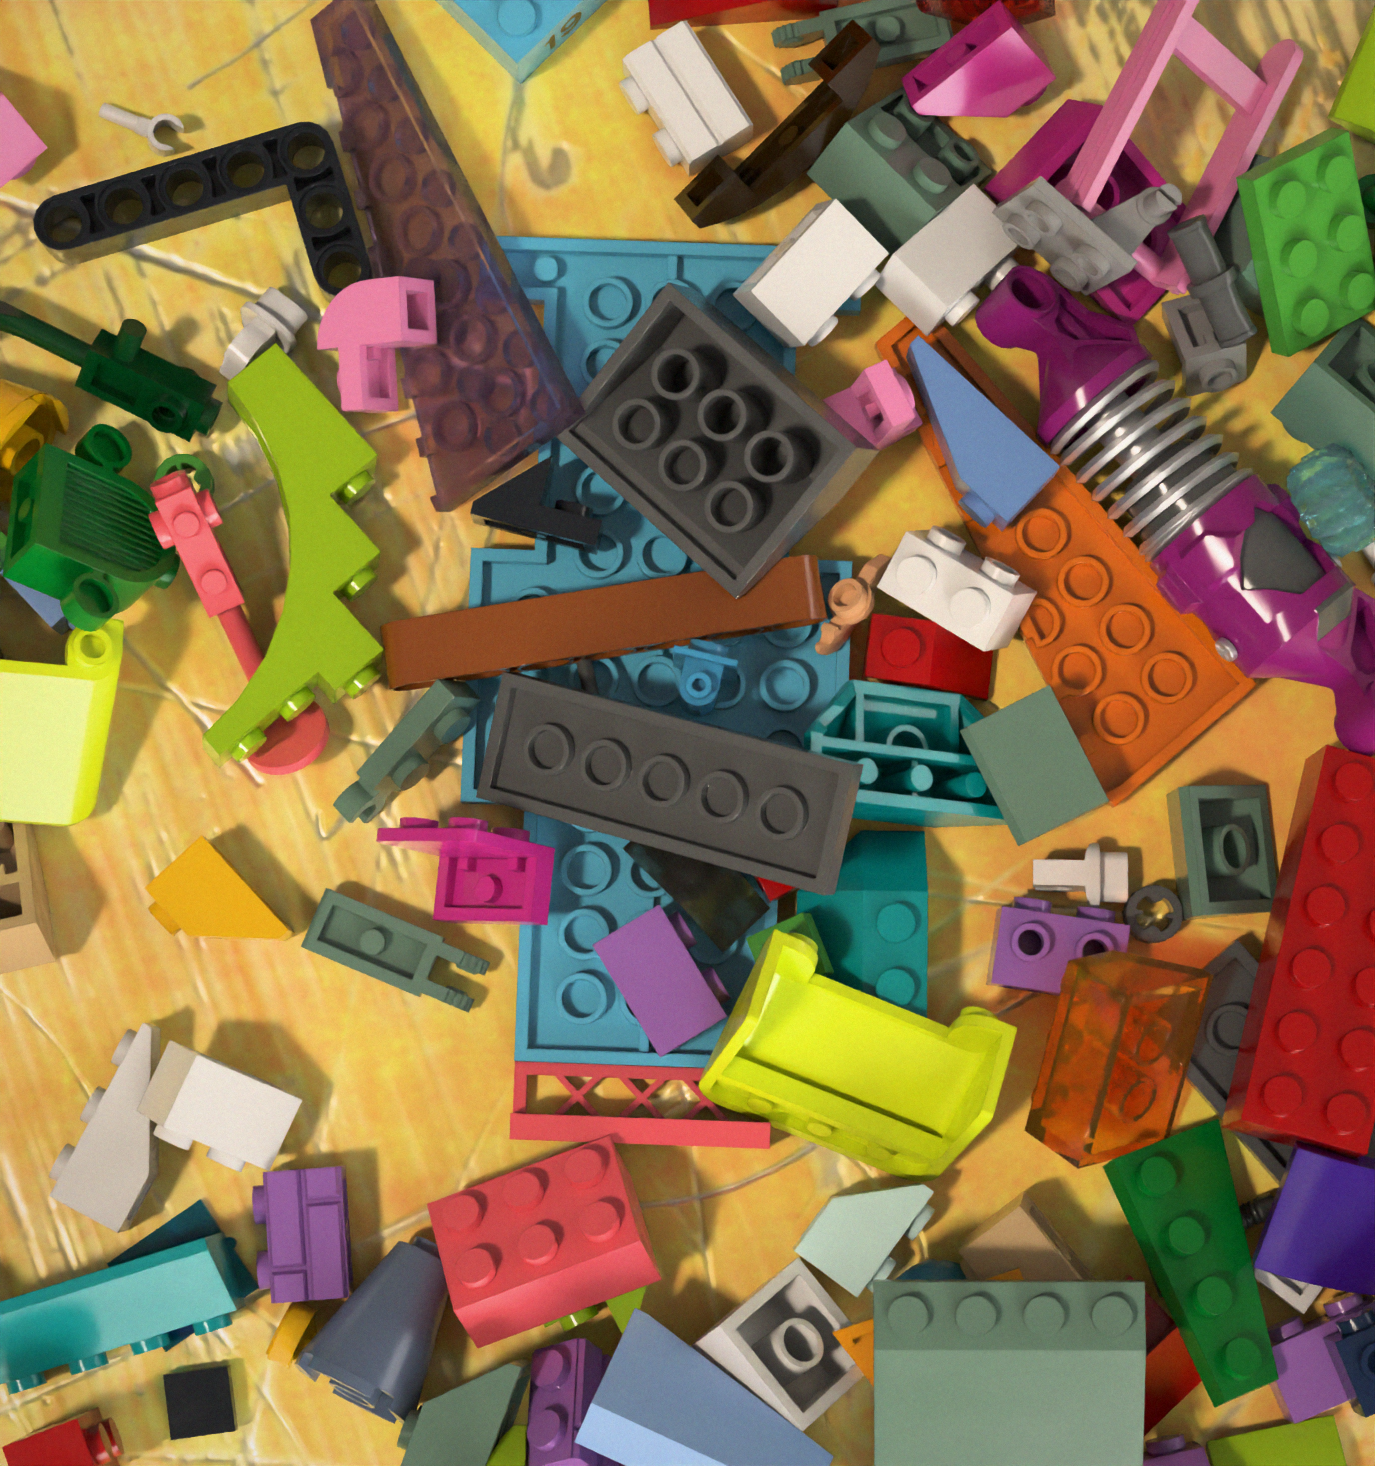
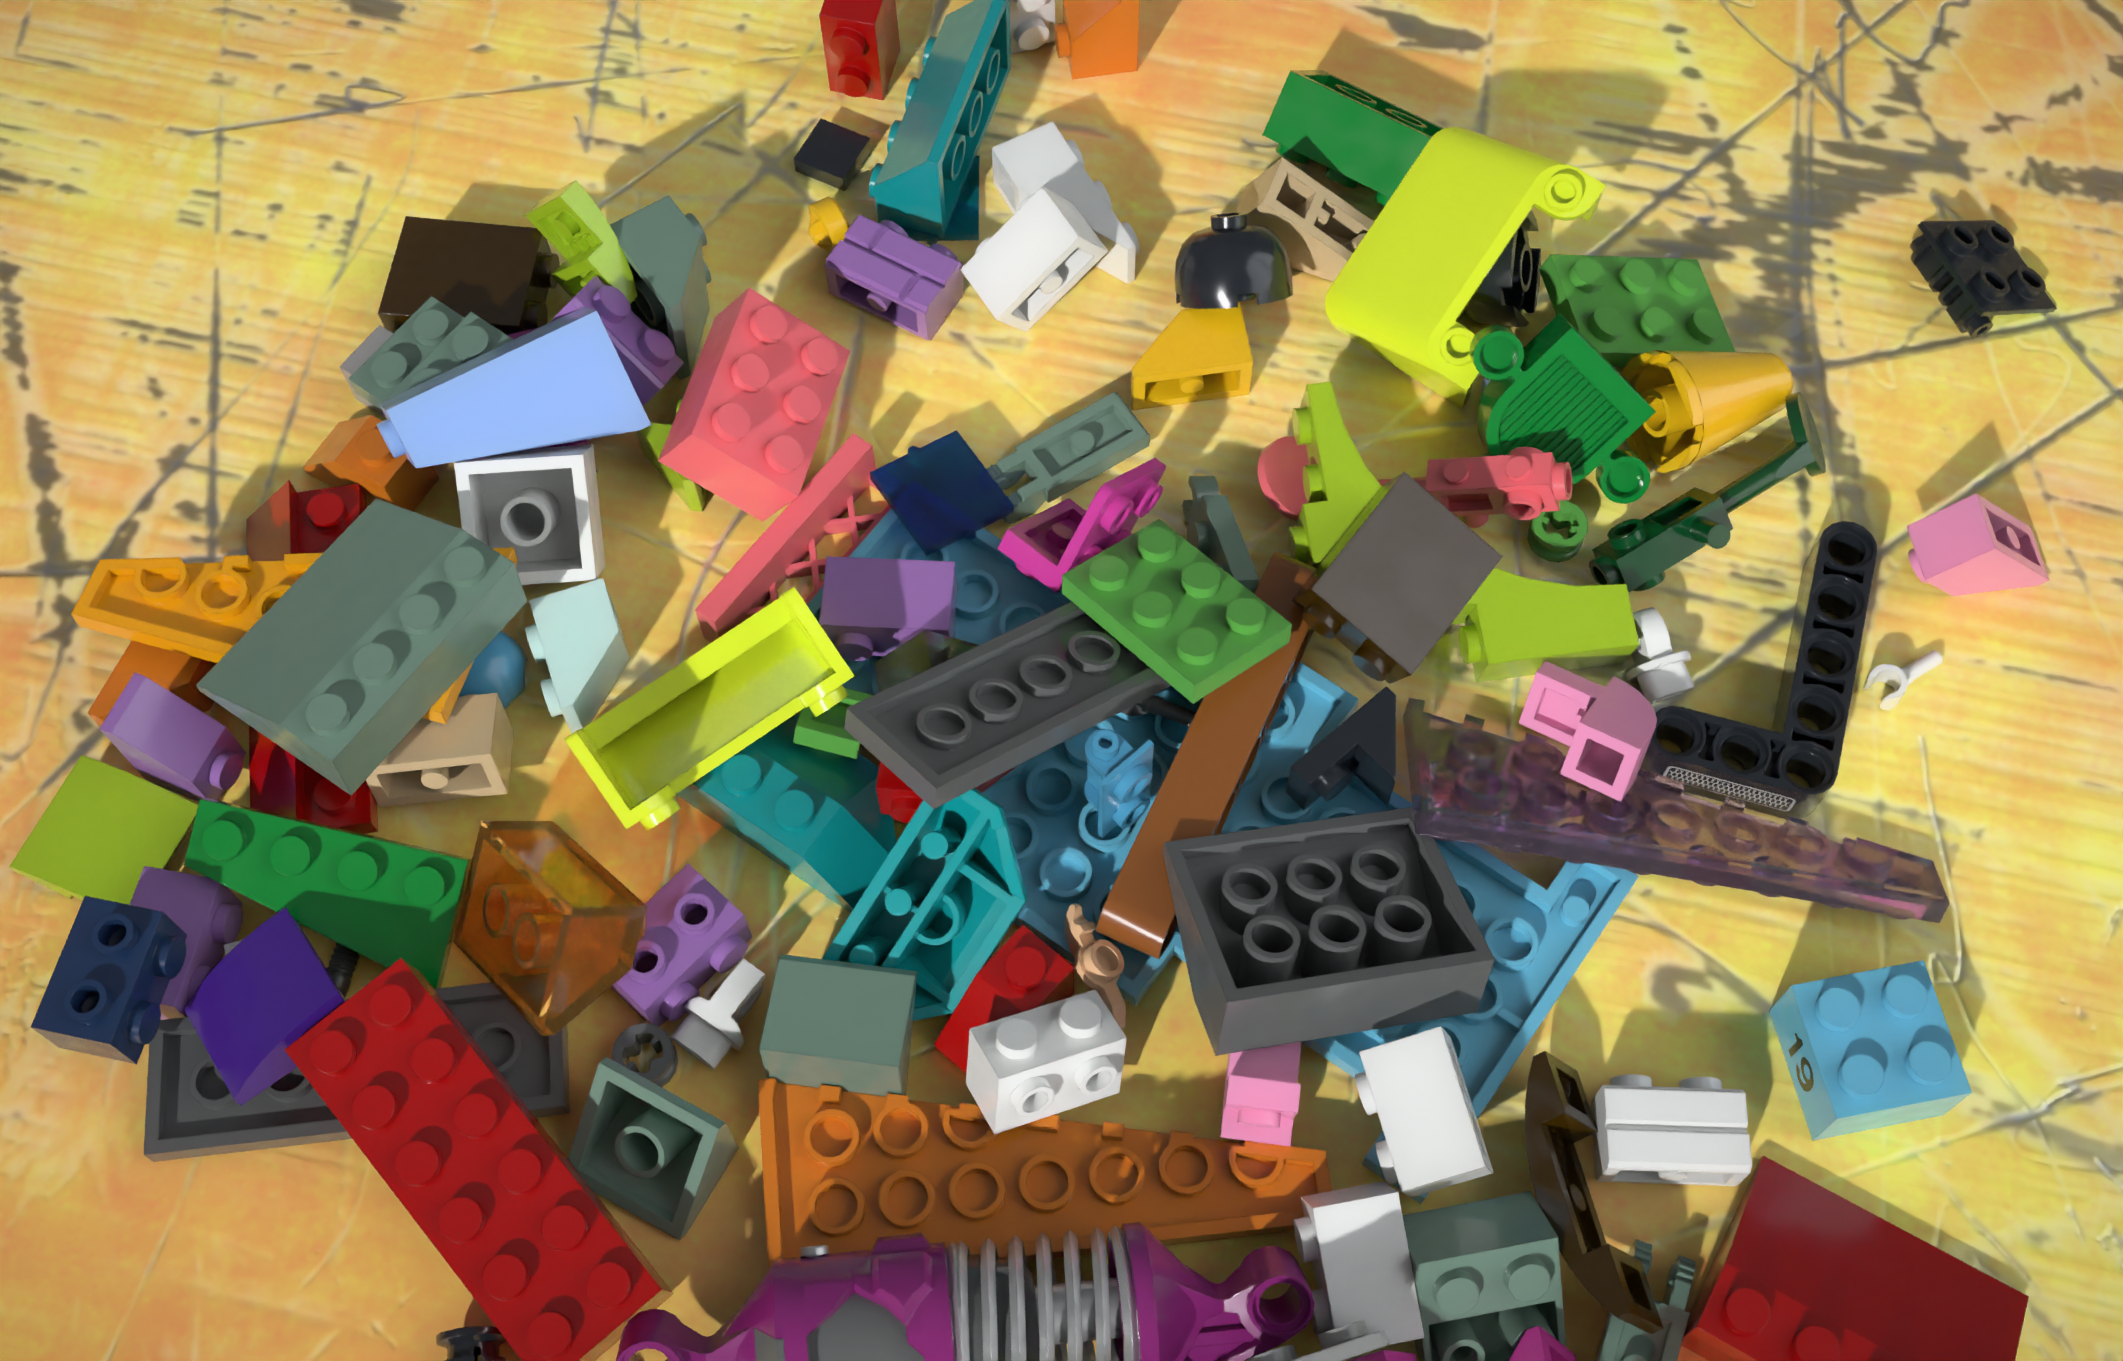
camera: 125 degrees right, 20 degrees down
sand blue cone [294,1236,449,1425] -> none
medium blue slope [906,335,1060,532] -> none
none -> clear blue piece [870,430,1014,556]
none -> bright green plate [1062,519,1292,704]
none -> black cylinder [1174,212,1293,309]
none -> brick [1291,472,1503,684]

